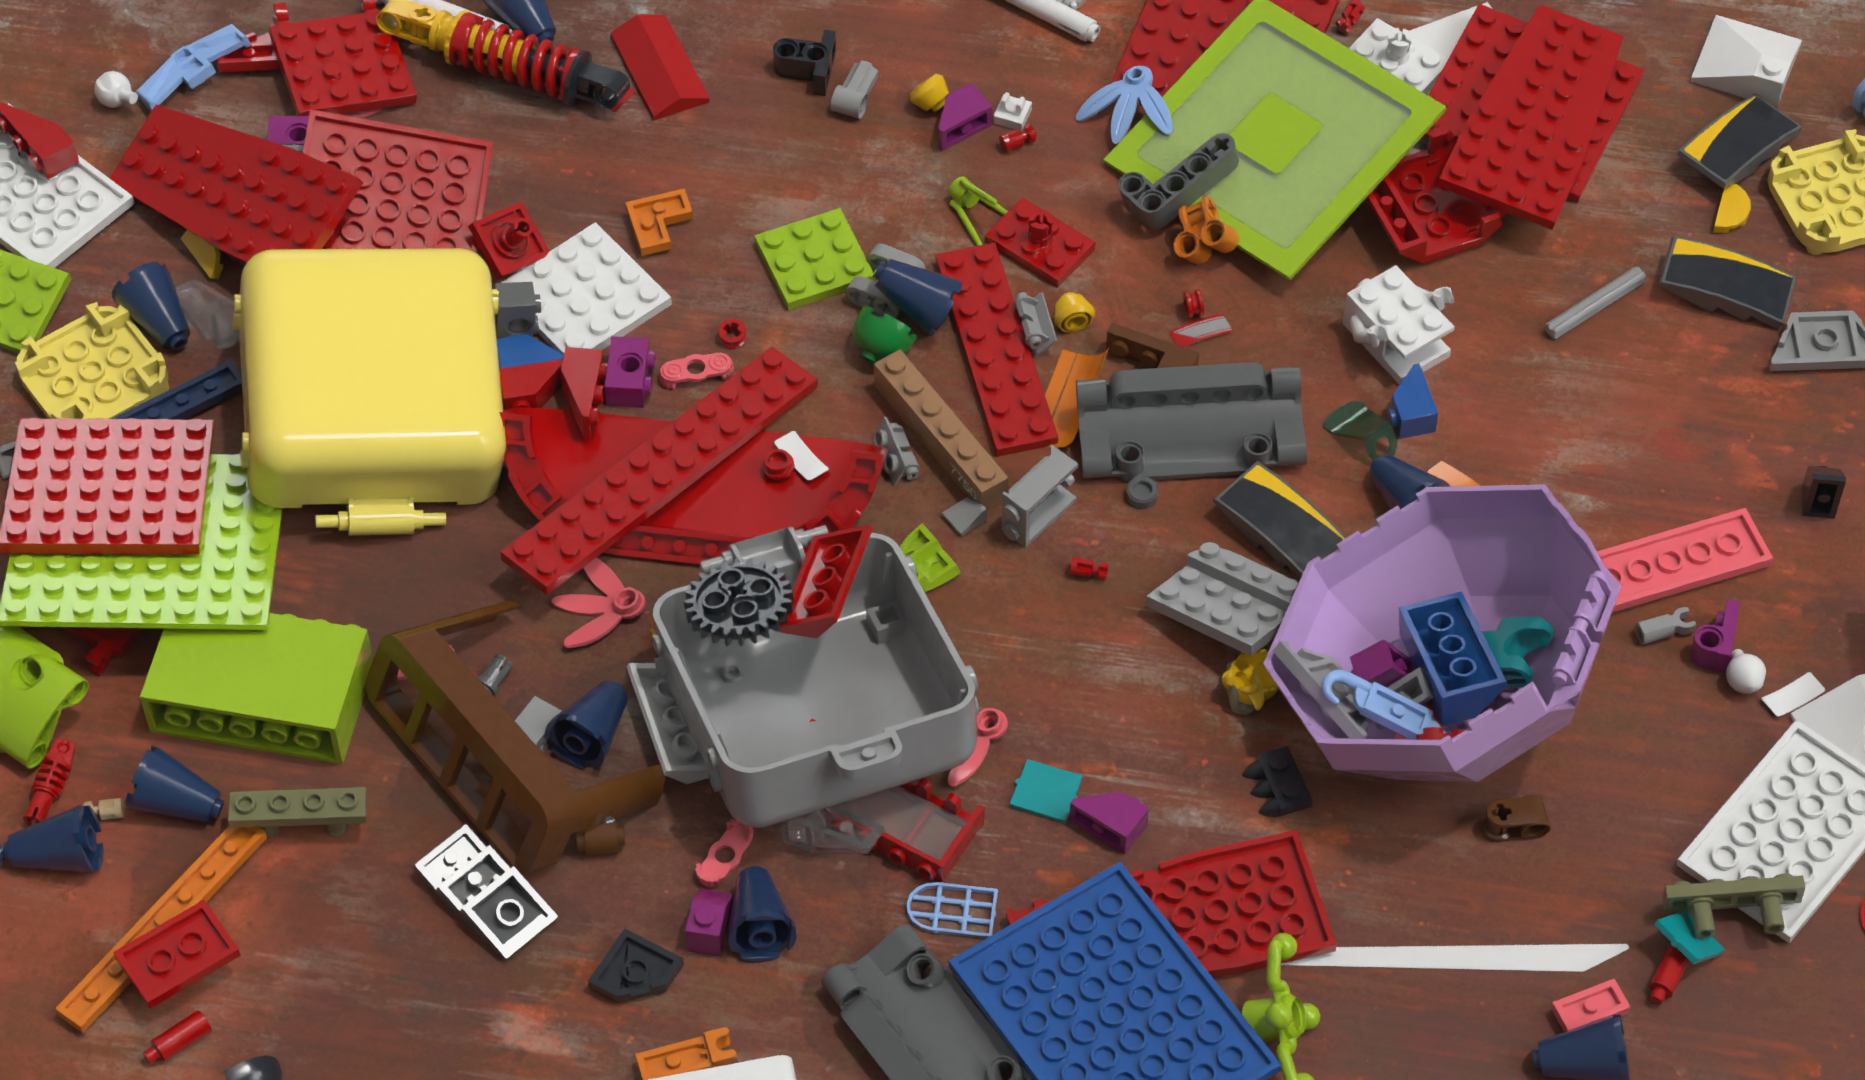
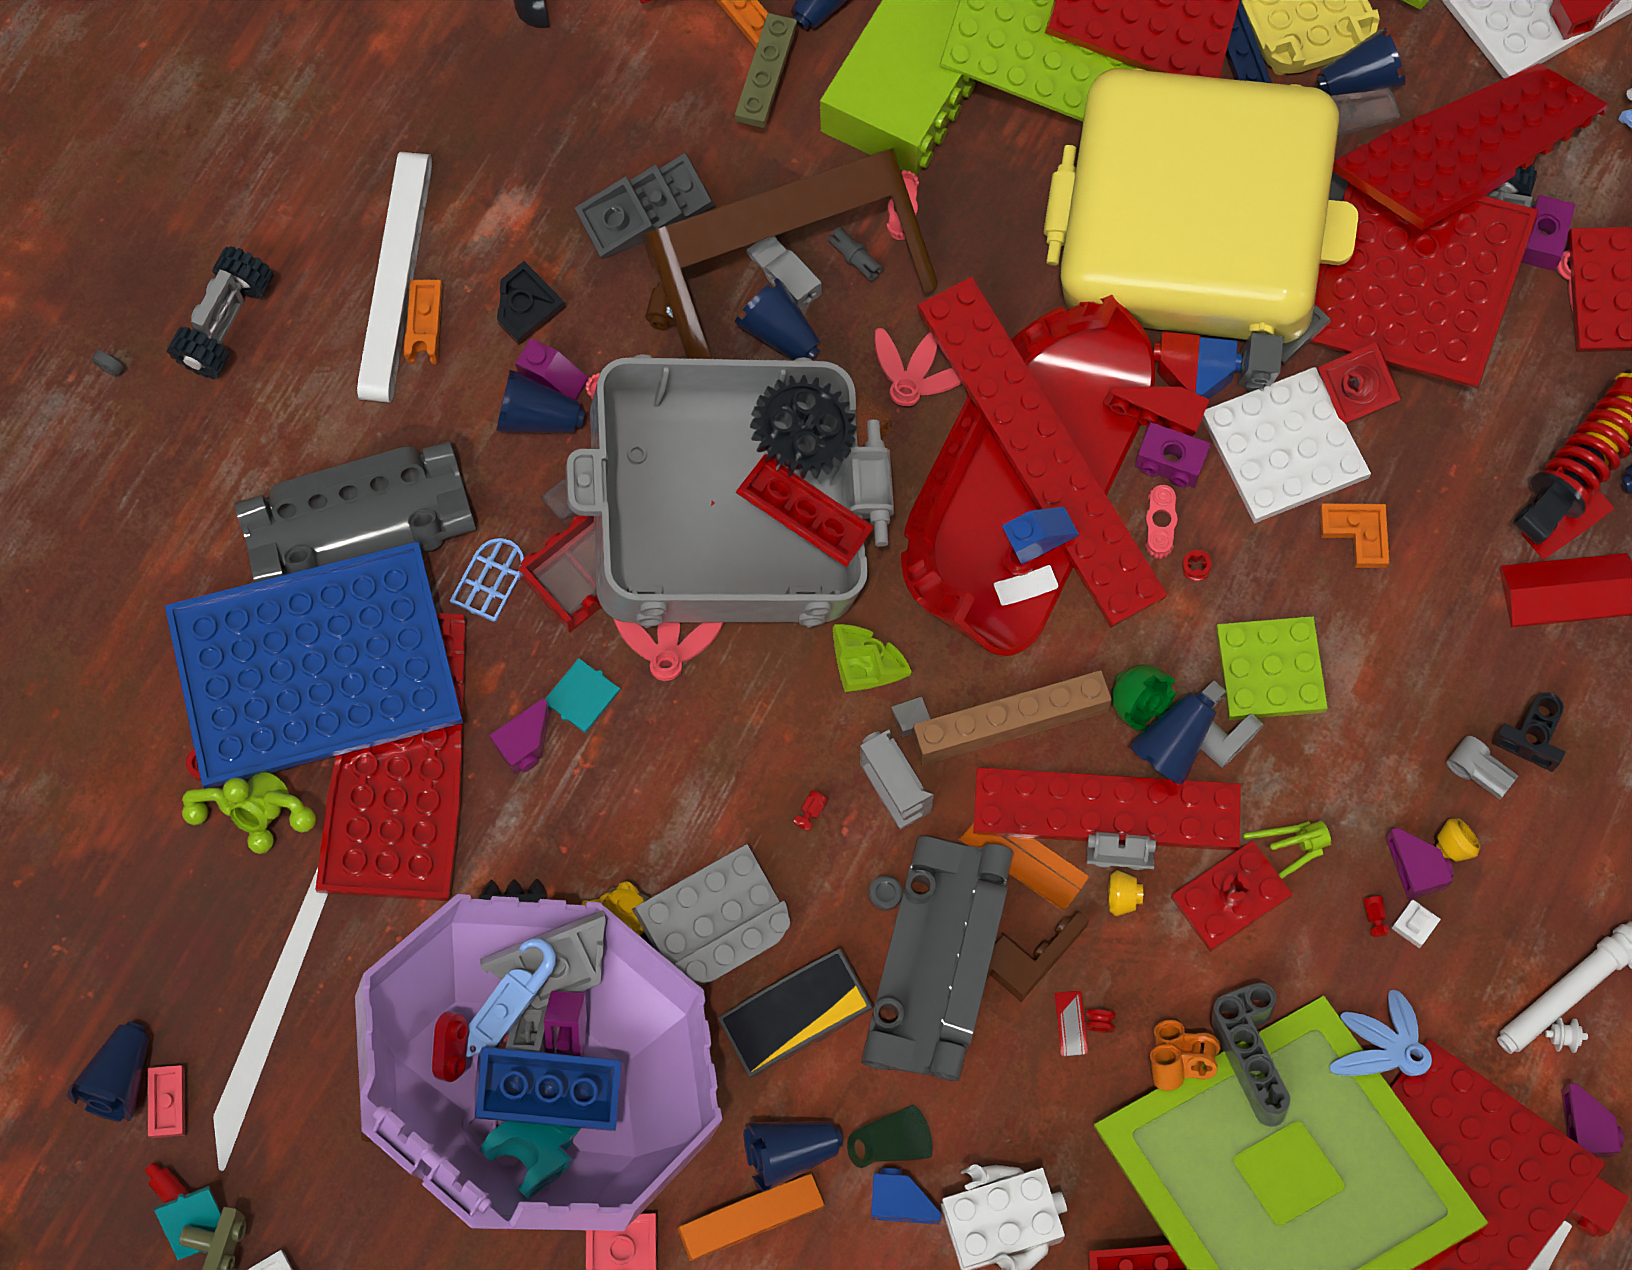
camera: 110 degrees right, 15 degrees up
light grey hinge [873,417,920,486] -> none
none -> blue slope [1002,507,1079,565]

